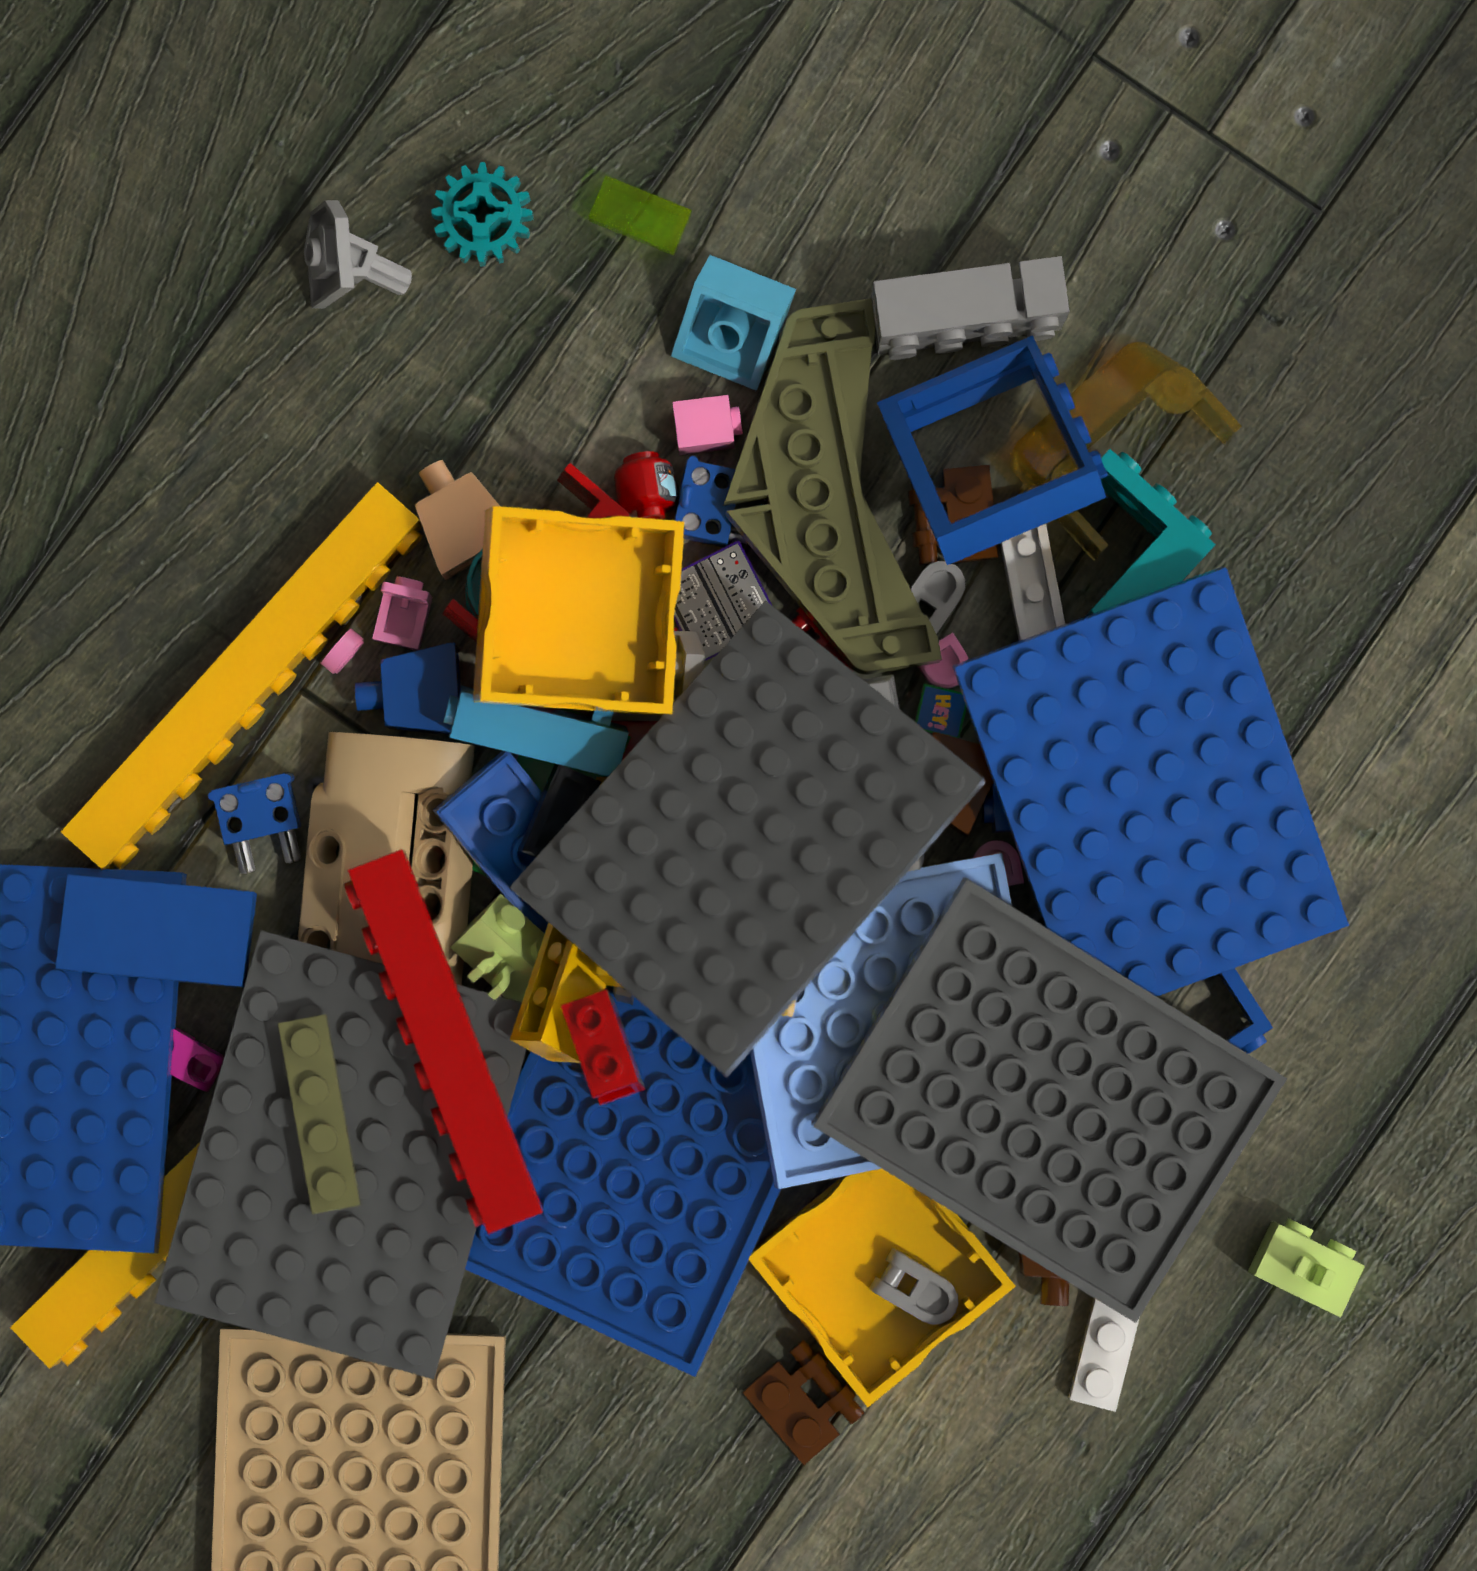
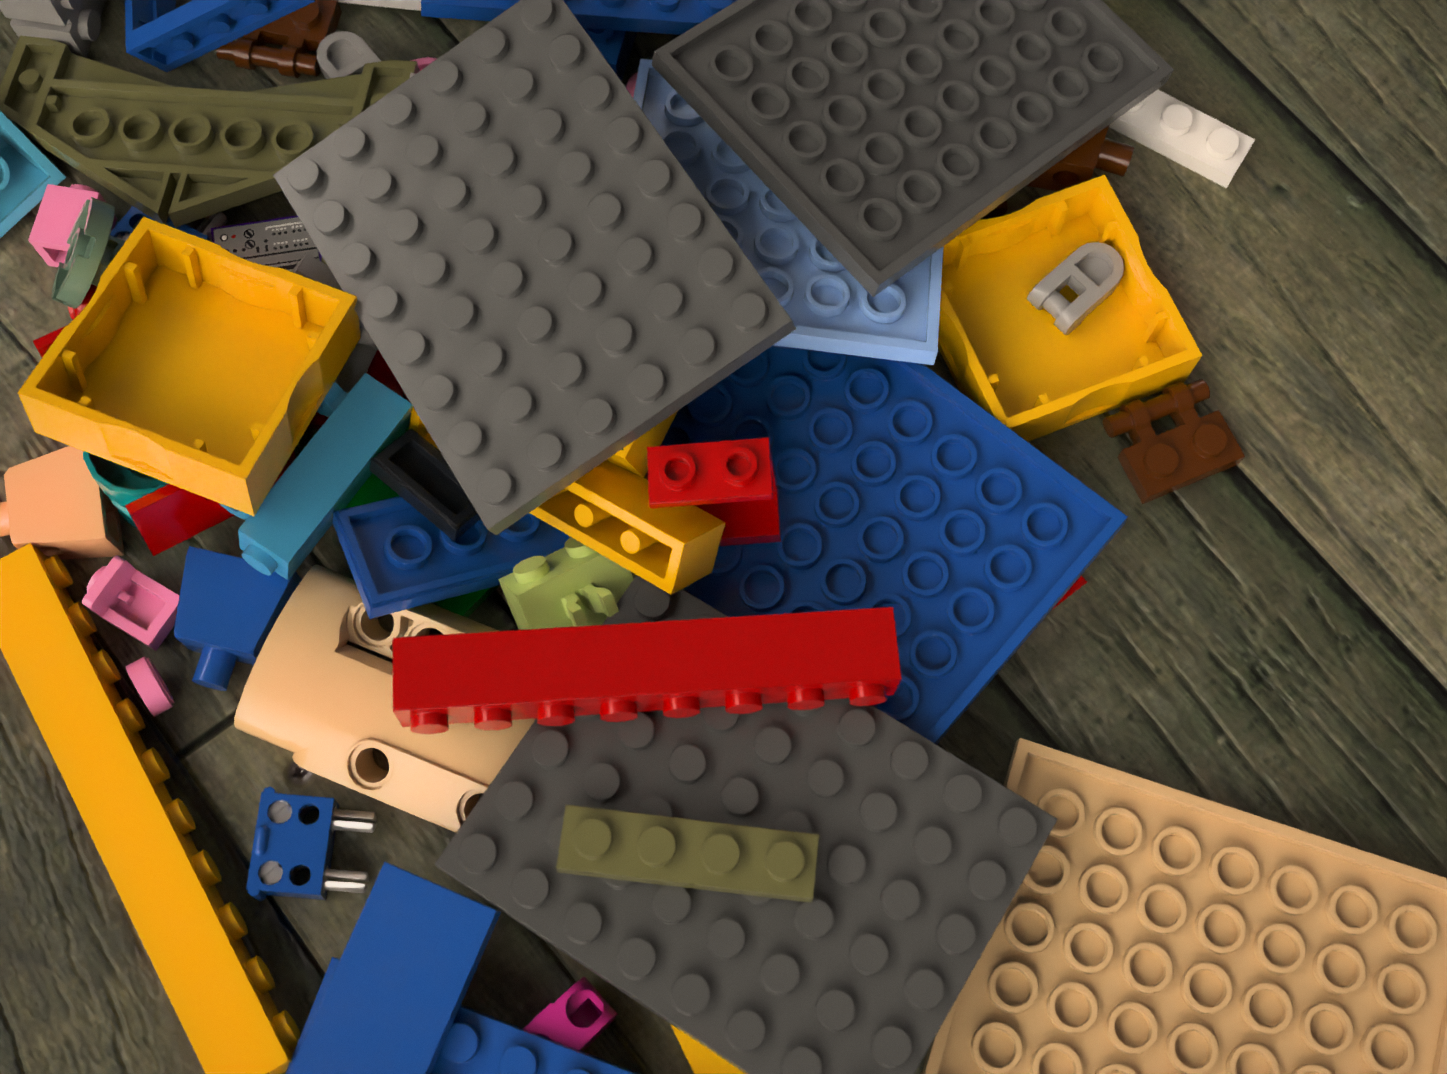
camera: 75 degrees left, 15 degrees down
none -> sand green tile [51,197,126,309]

